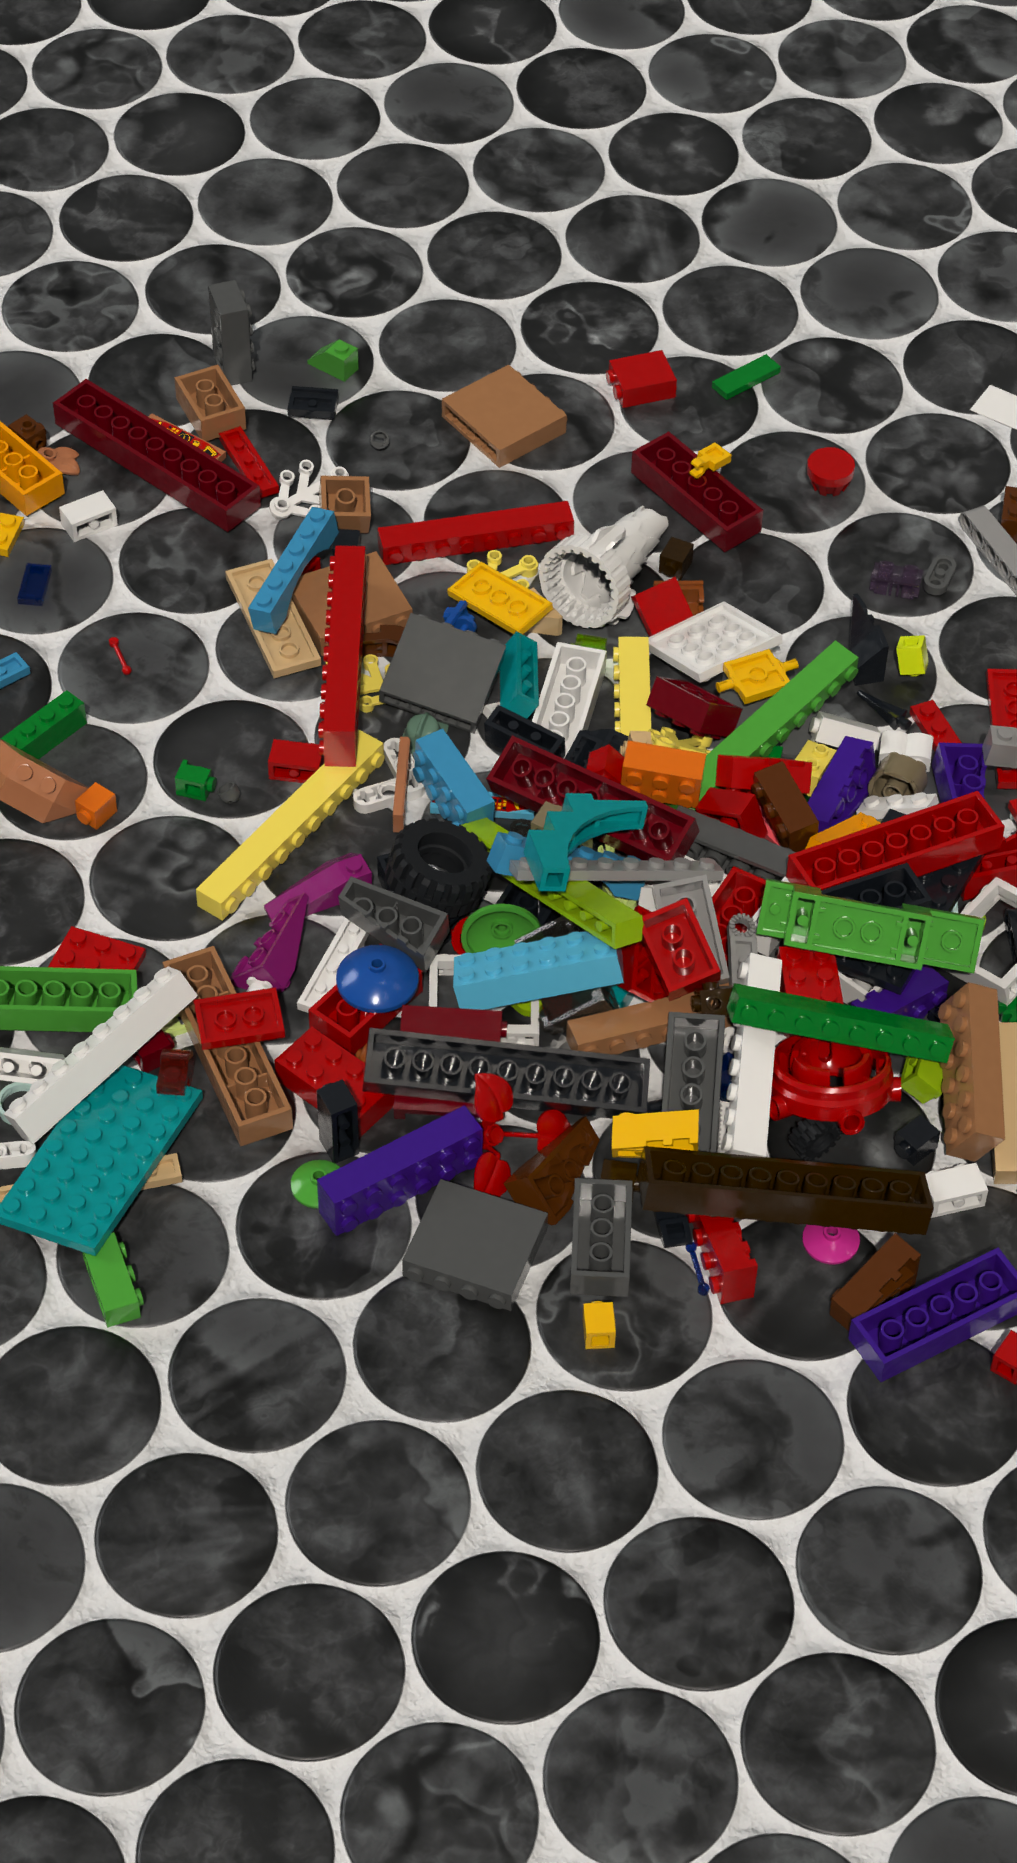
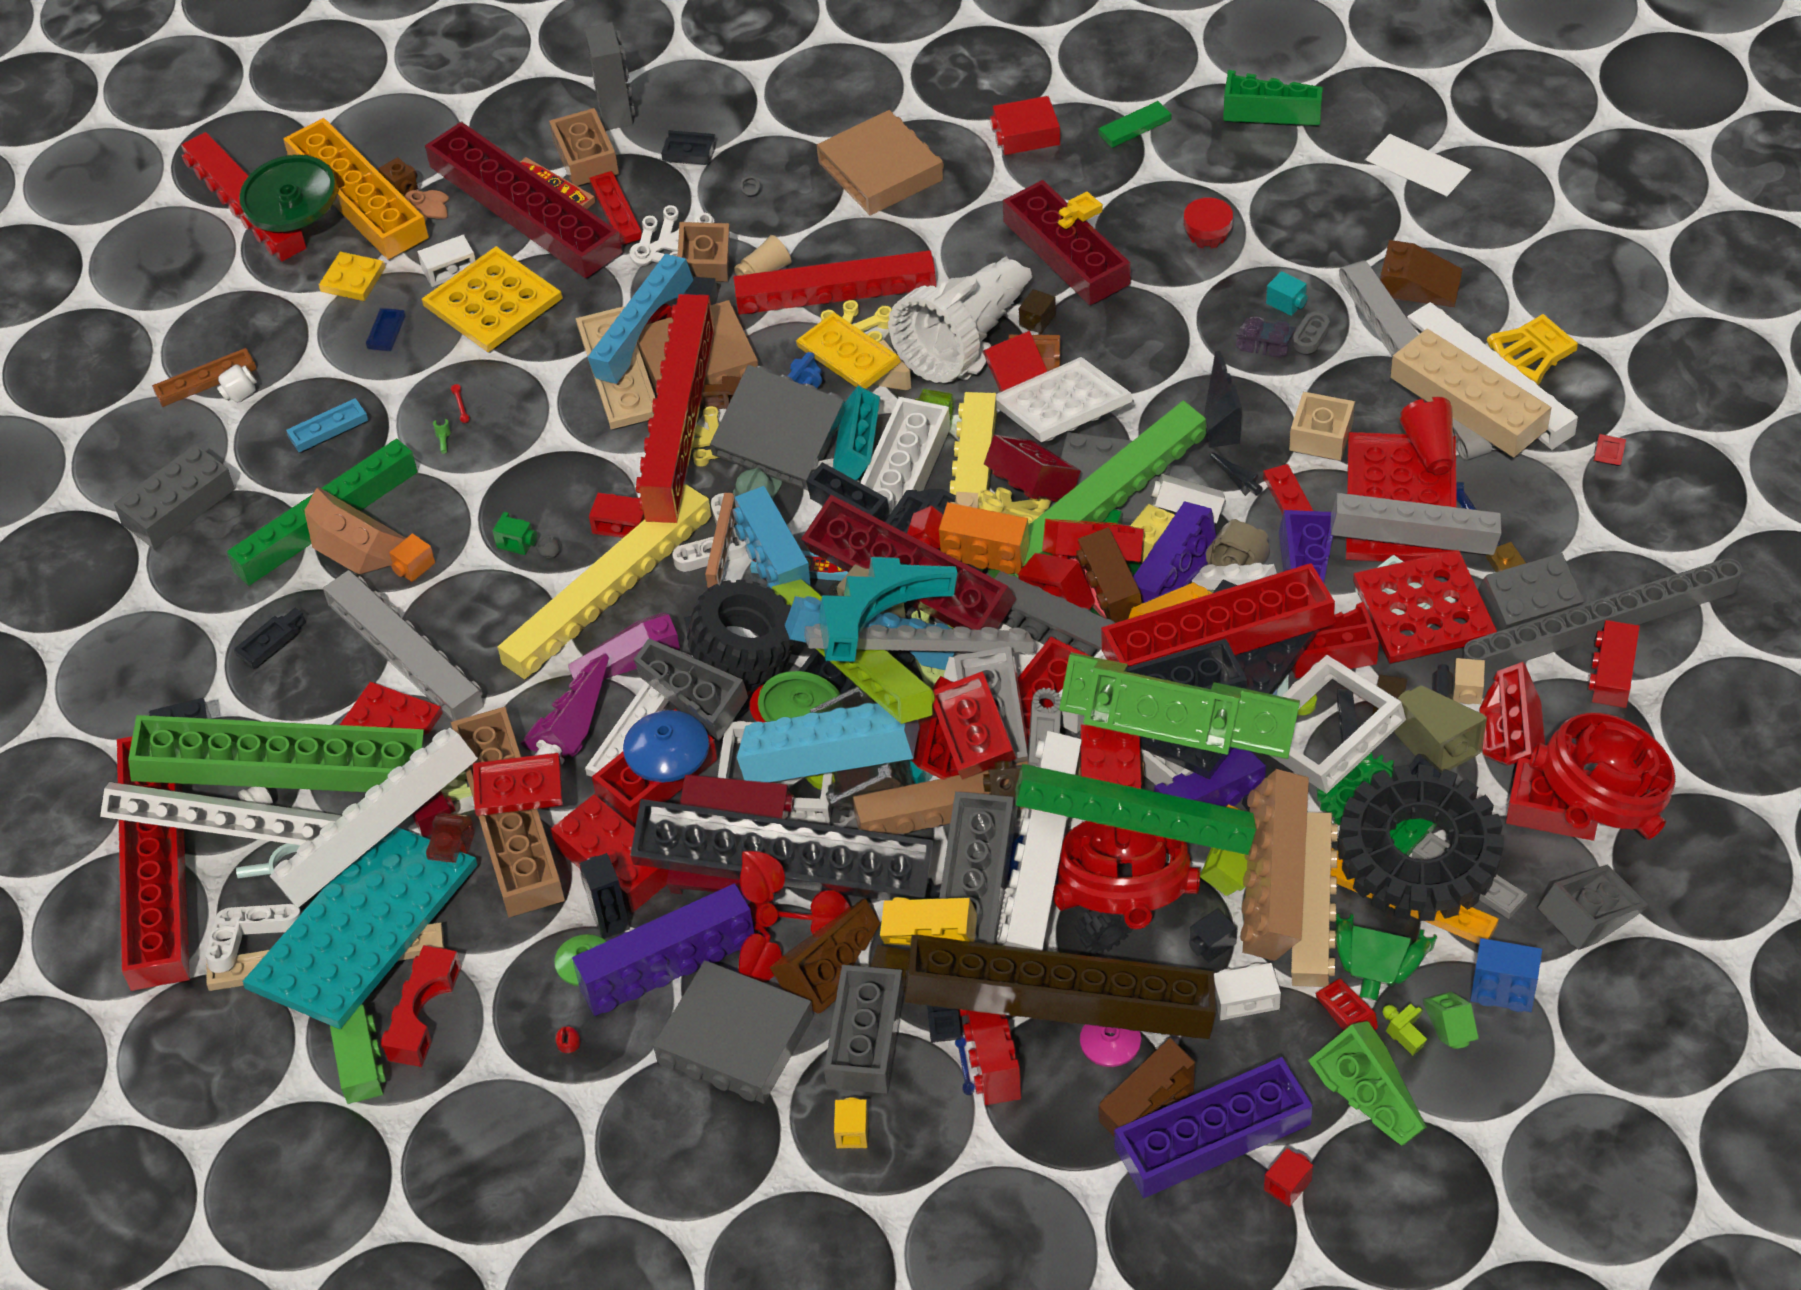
camera: 10 degrees right, 0 degrees up
bright green slope [307,339,358,382] -> none
yellow plate [716,649,799,704] -> none
white brick [878,730,933,772] -> none
neon yellow brick [896,635,929,676] -> none
none -> light grey brick [323,570,484,721]
none -> red arch [381,945,462,1067]
none -> yellow piece [422,246,563,352]
none -> bright green hand [433,419,451,454]
none -> red hinge [555,1027,581,1053]
none -> tan plant [734,235,791,275]
none -> green wedge [1223,70,1323,126]
none -> teal brick [1266,271,1308,316]
none -> tan brick [1289,392,1355,461]

